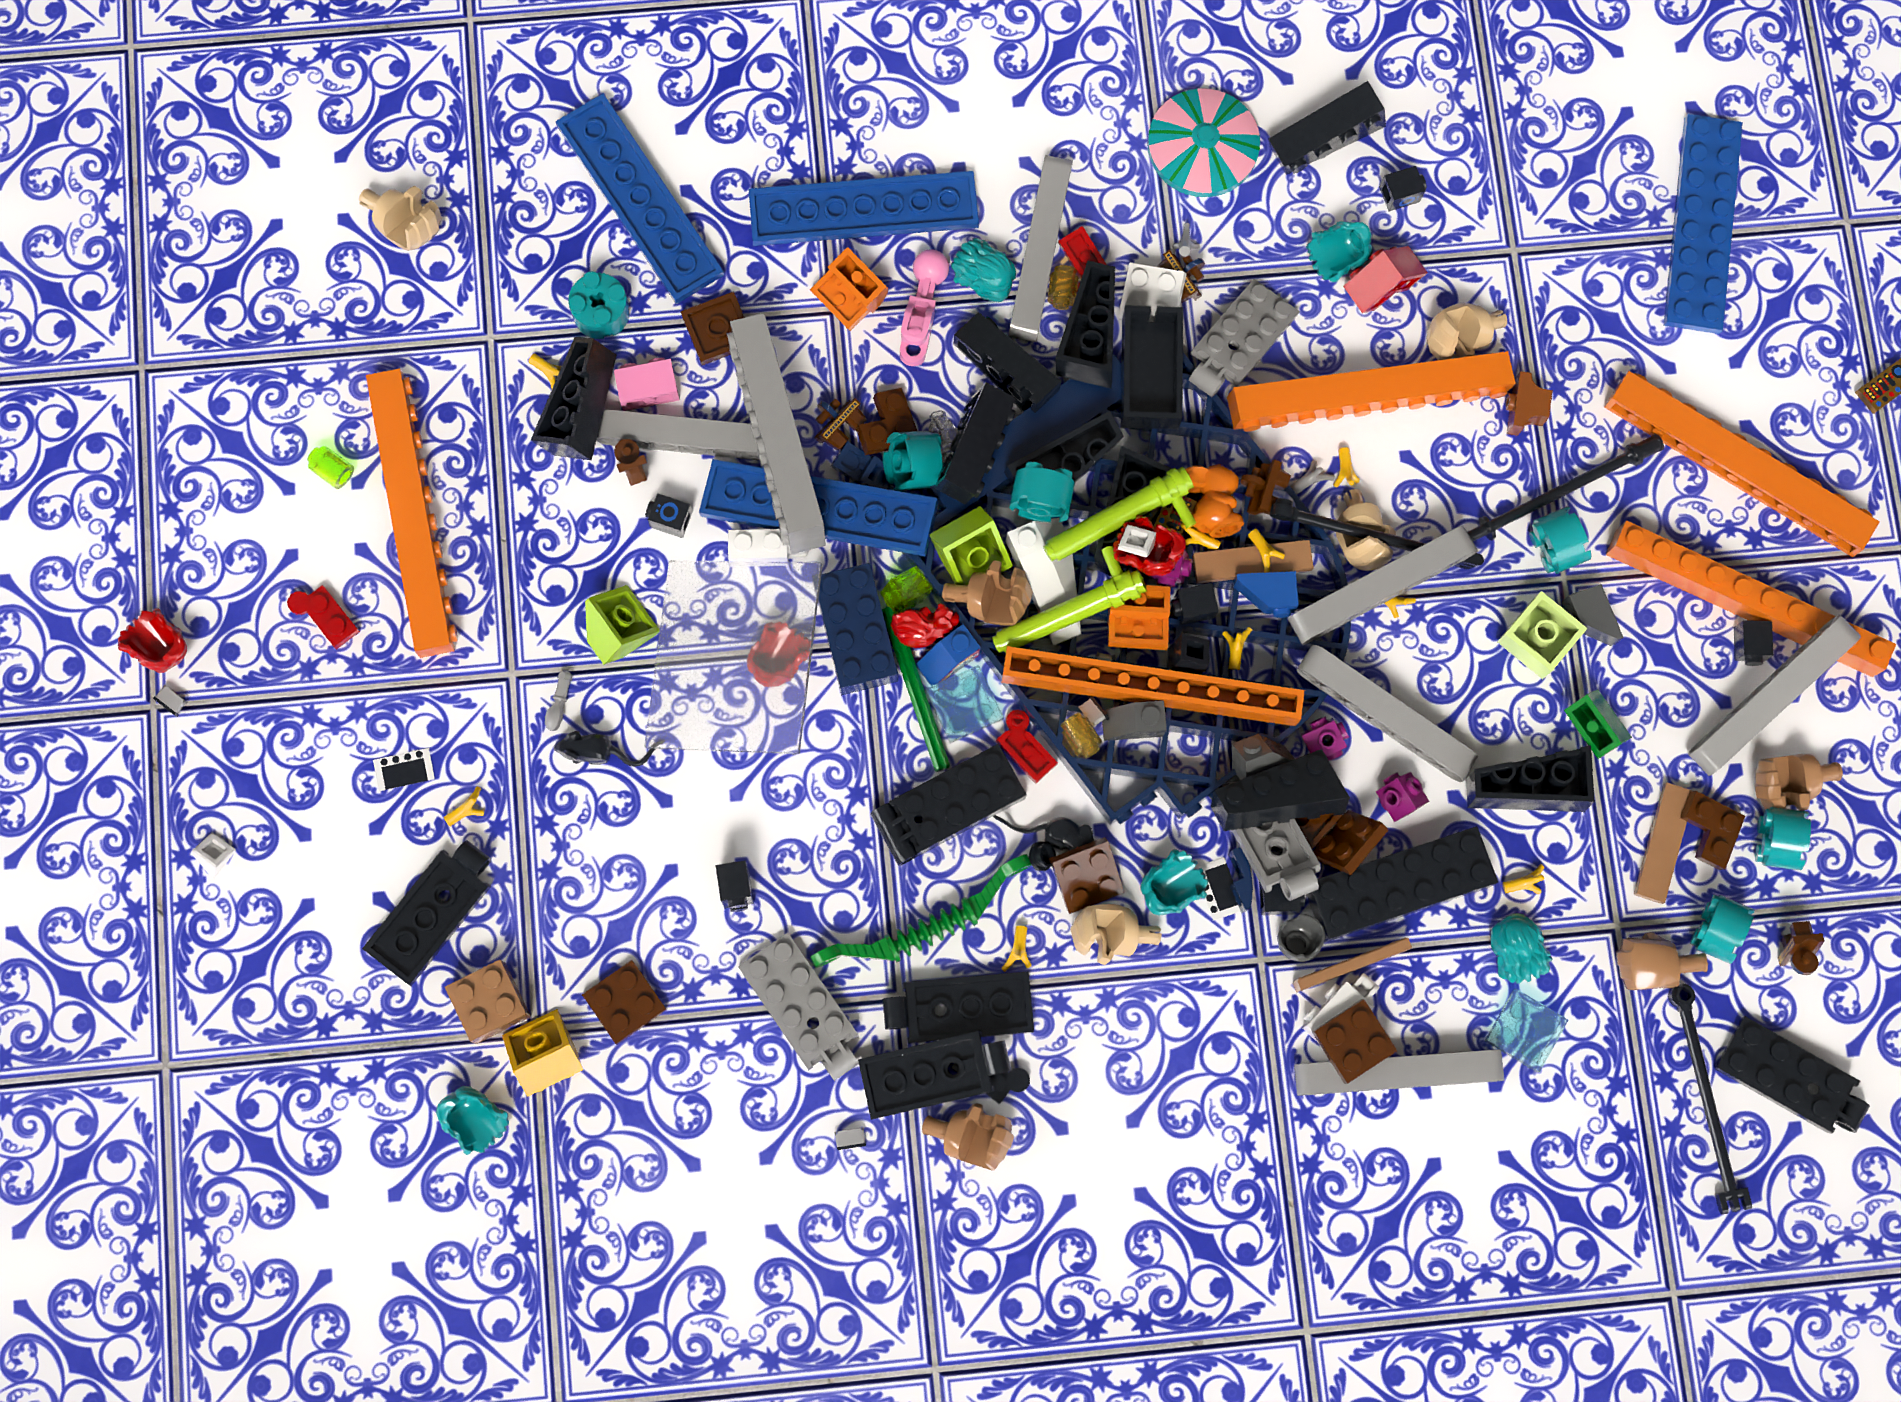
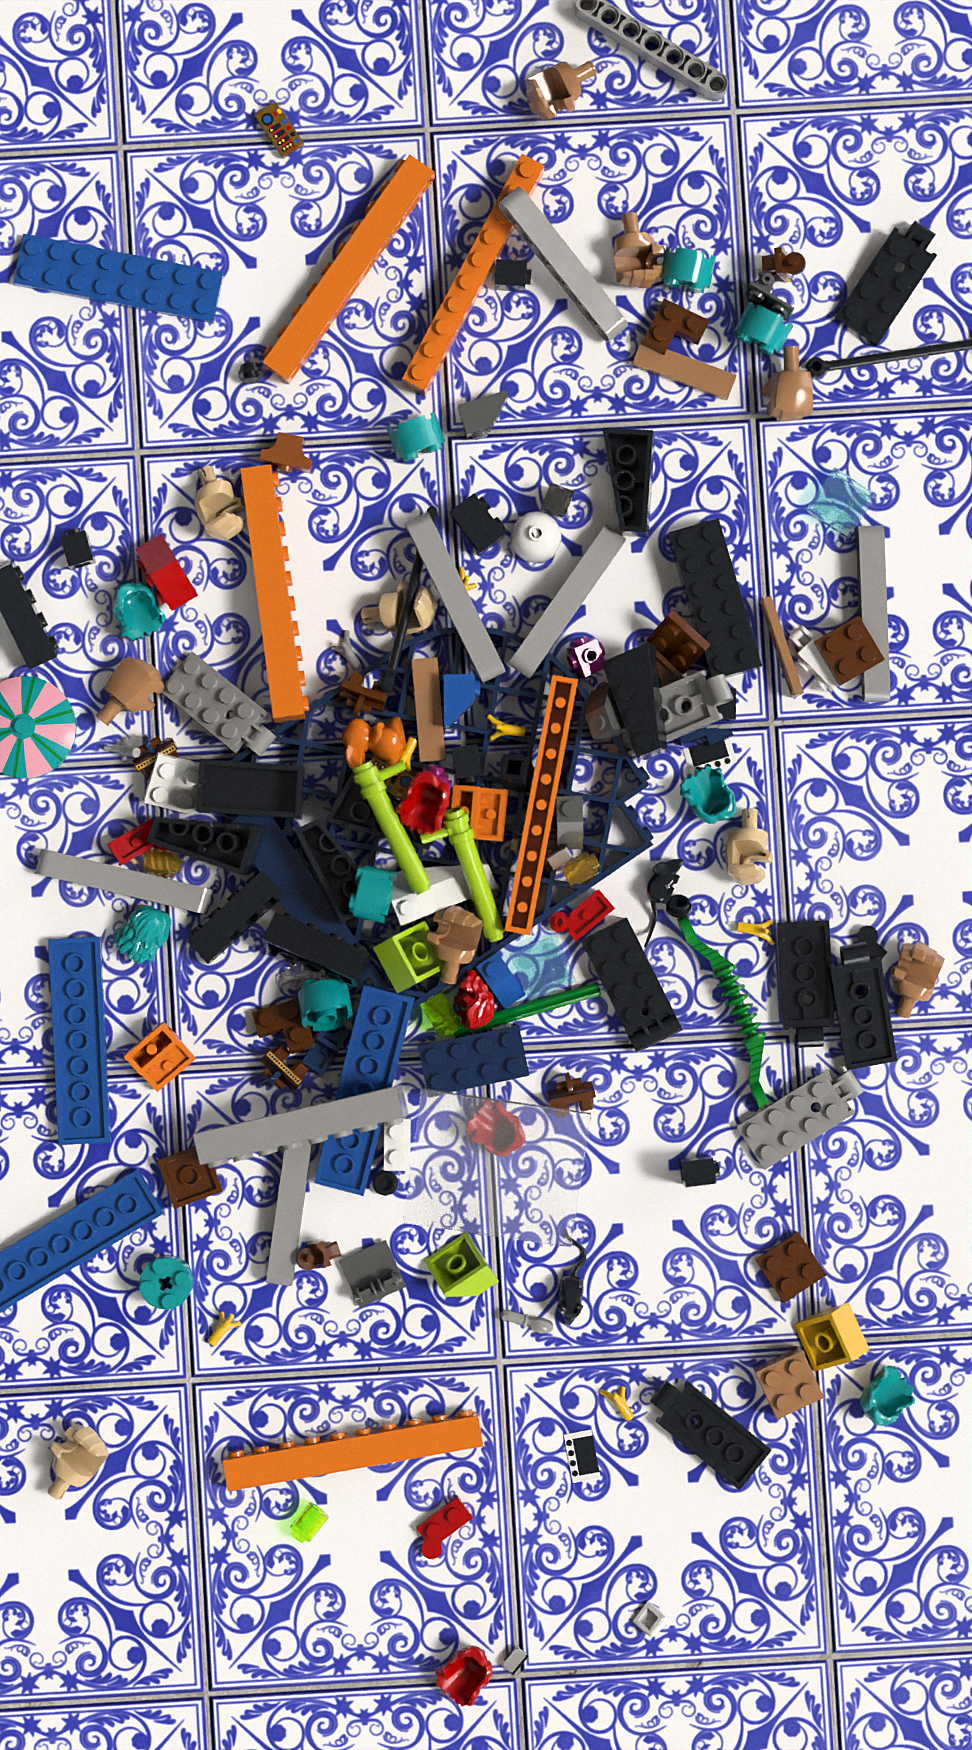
camera: 85 degrees left, 10 degrees up
black wedge [531,337,617,461] -> none
bright pink brick [614,358,679,411] -> none
black brick [645,493,693,538] -> none
light grey piece [834,1128,866,1150] -> none
bright pink piece [900,249,949,366] -> none
reddish brown plate [1049,837,1125,914] -> none
white slope [1118,525,1156,557] -> none
yellow bar [1248,529,1285,573] -> none
dark grey hair [1277,914,1326,962] -> none
yellow bar [1333,447,1360,487] -> none
magenta brick [1376,771,1430,822] -> none
black bar [1467,434,1664,542] -> none
teal hair [1491,913,1553,984] -> none
yellowish green brick [1497,591,1588,679] -> none
yellow bar [1502,864,1545,894] -> none
green brick [1564,689,1632,759] -> none
none -> medium nougat piece [95,657,164,726]
none -> black plate [238,362,264,384]
none -> dark grey hinge [339,1239,407,1308]
none -> black plate [372,1170,398,1196]
none -> black brick [450,493,506,556]
none -> white cylinder [511,511,562,563]
none -> clear smoke brick [541,482,575,520]
none -> reddish brown hips [547,1072,596,1117]
none -> dark grey hinge [745,272,794,321]

